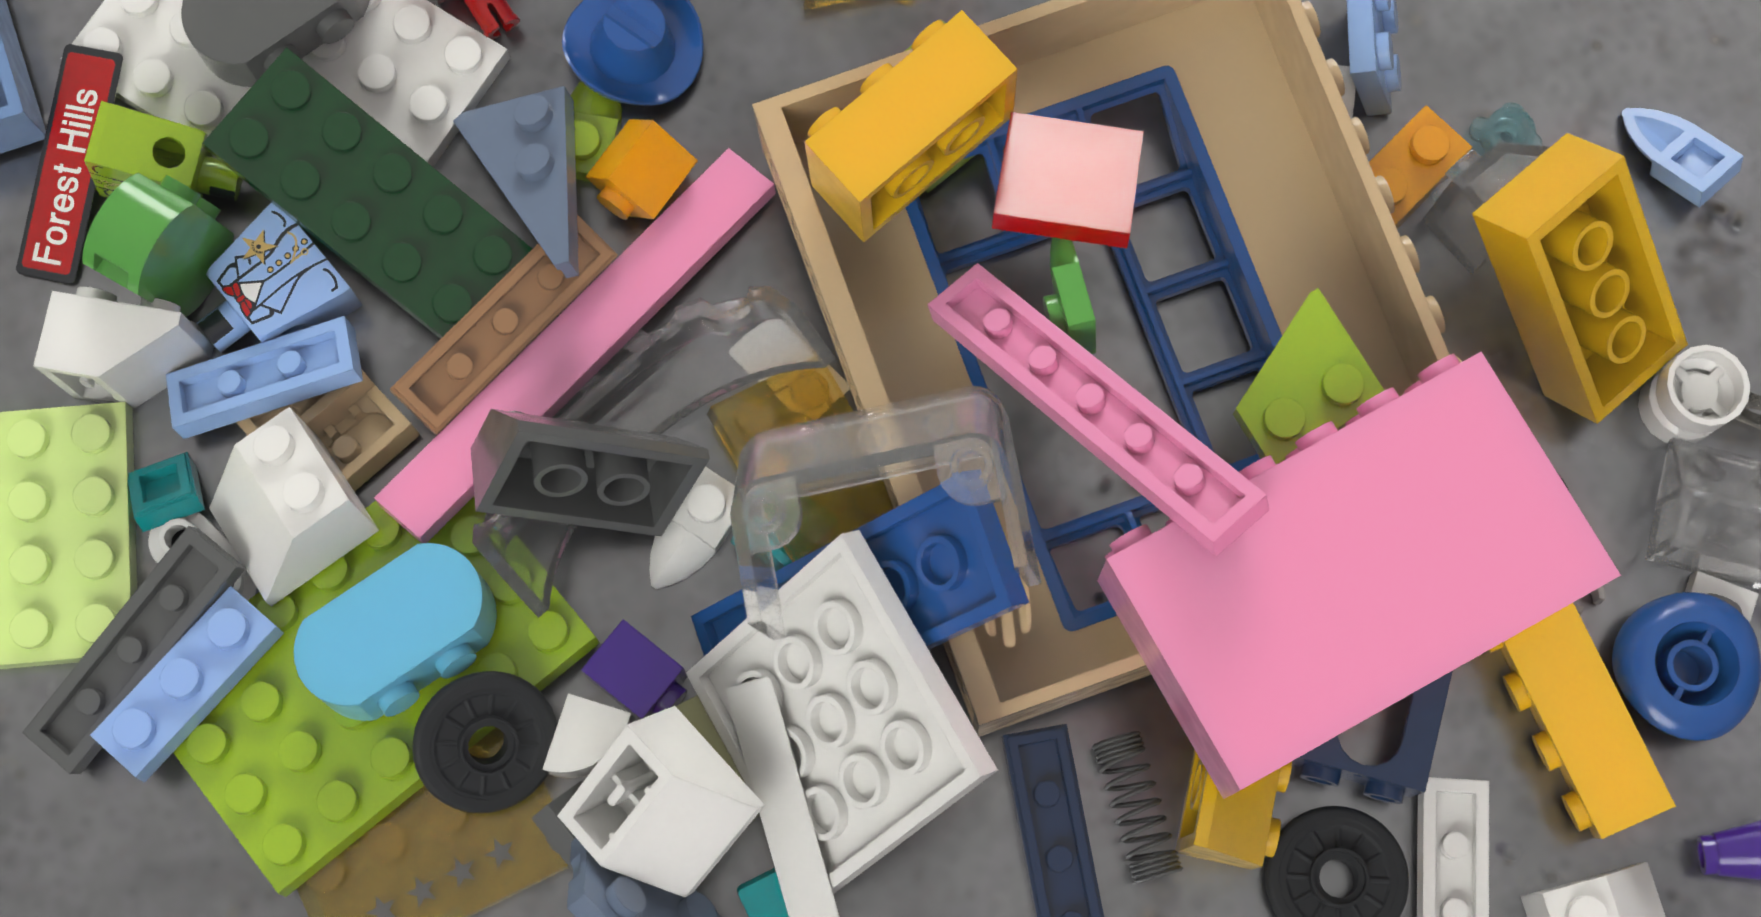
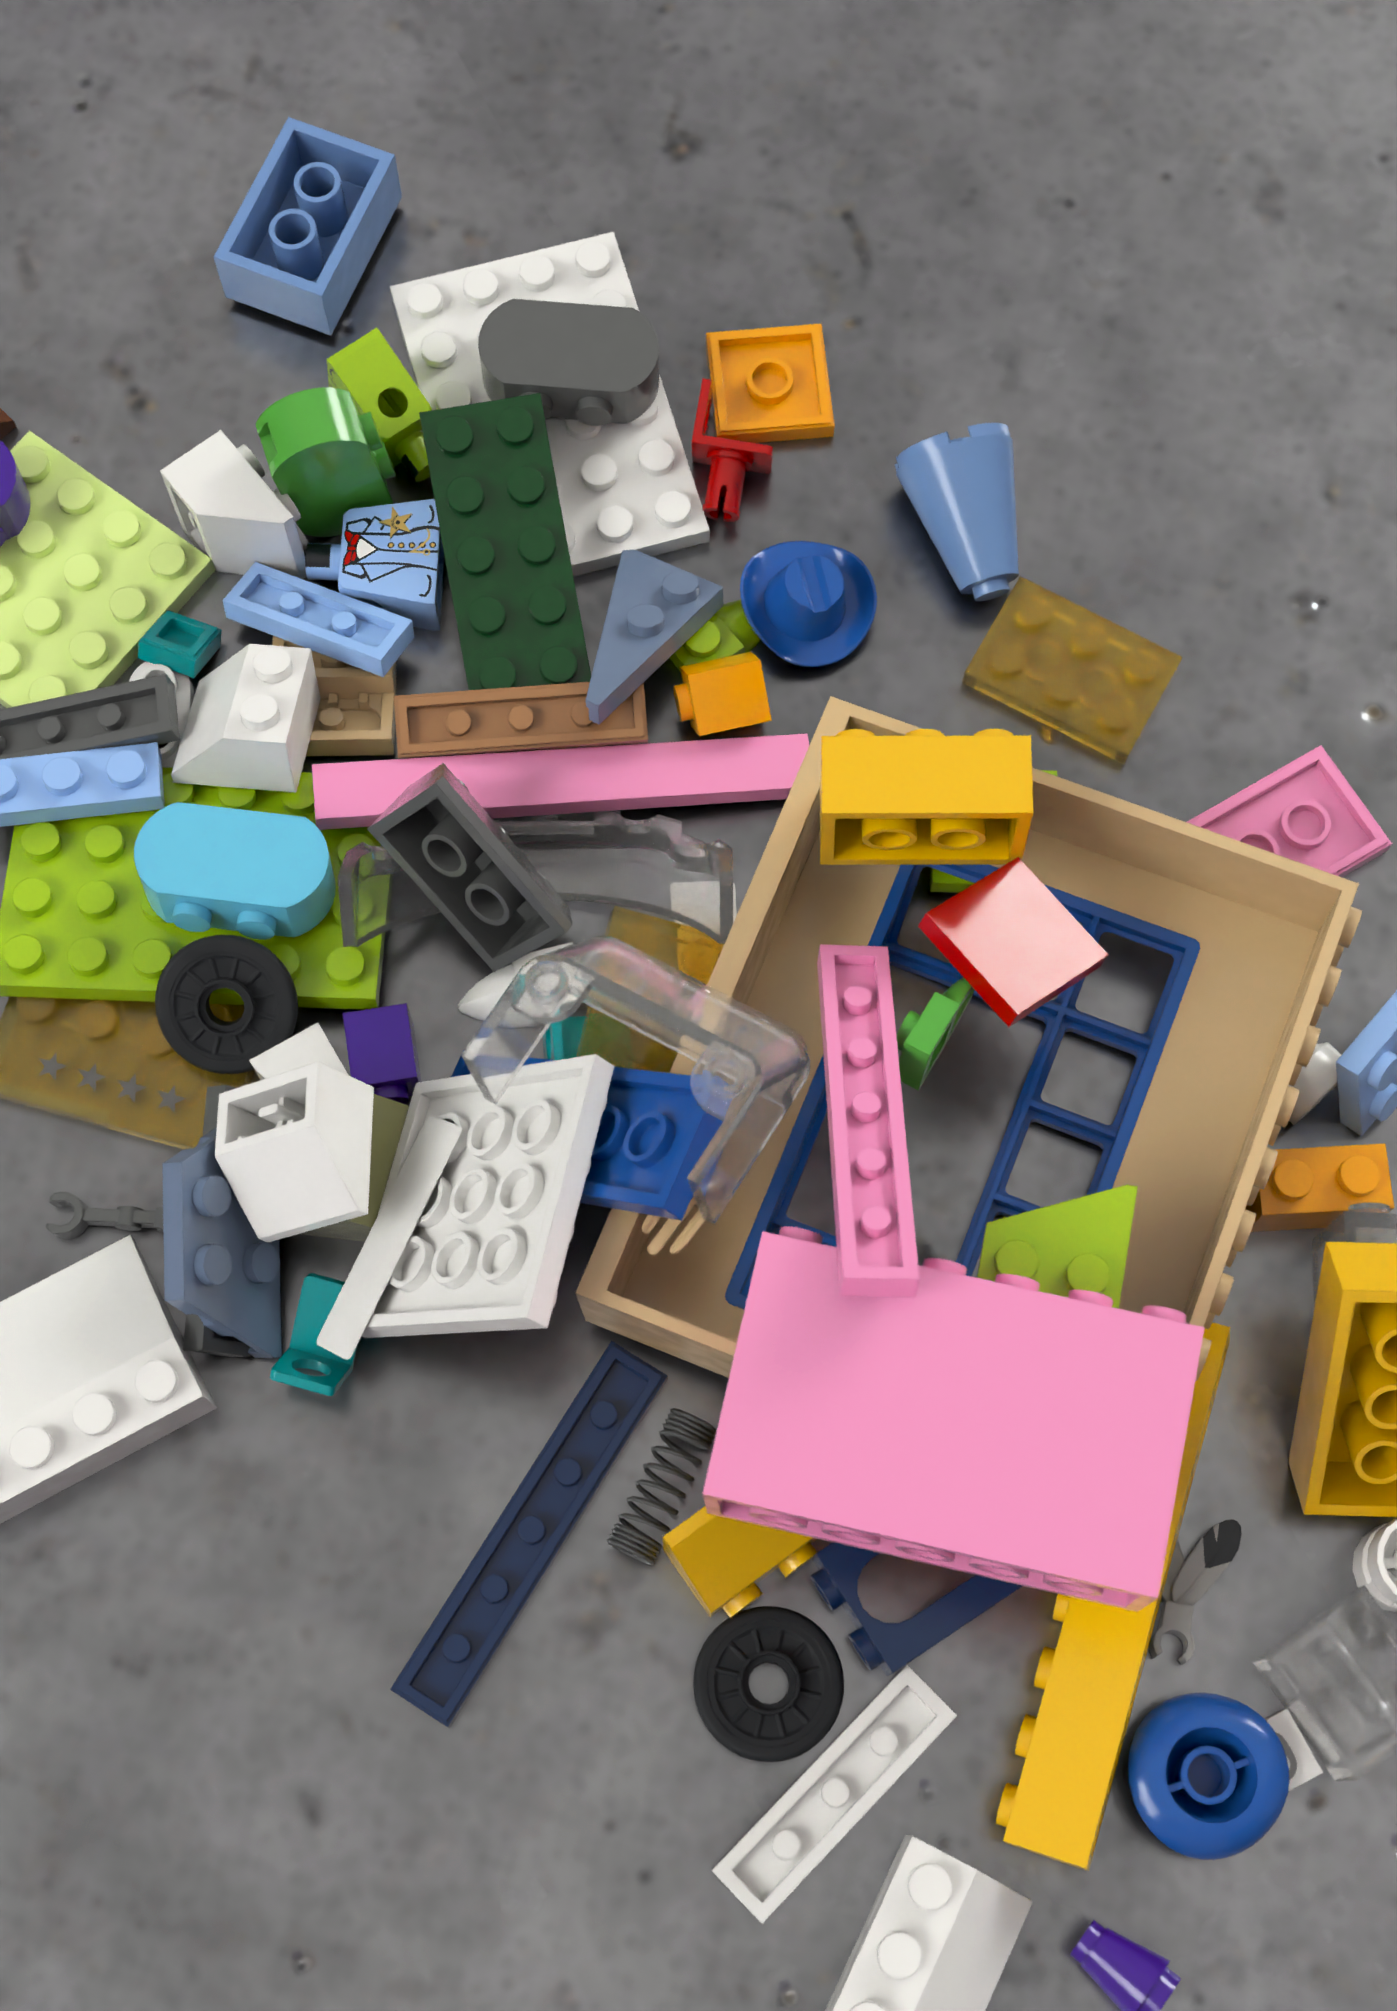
camera: 45 degrees right, 5 degrees down
red sticker [16,44,123,284] -> none

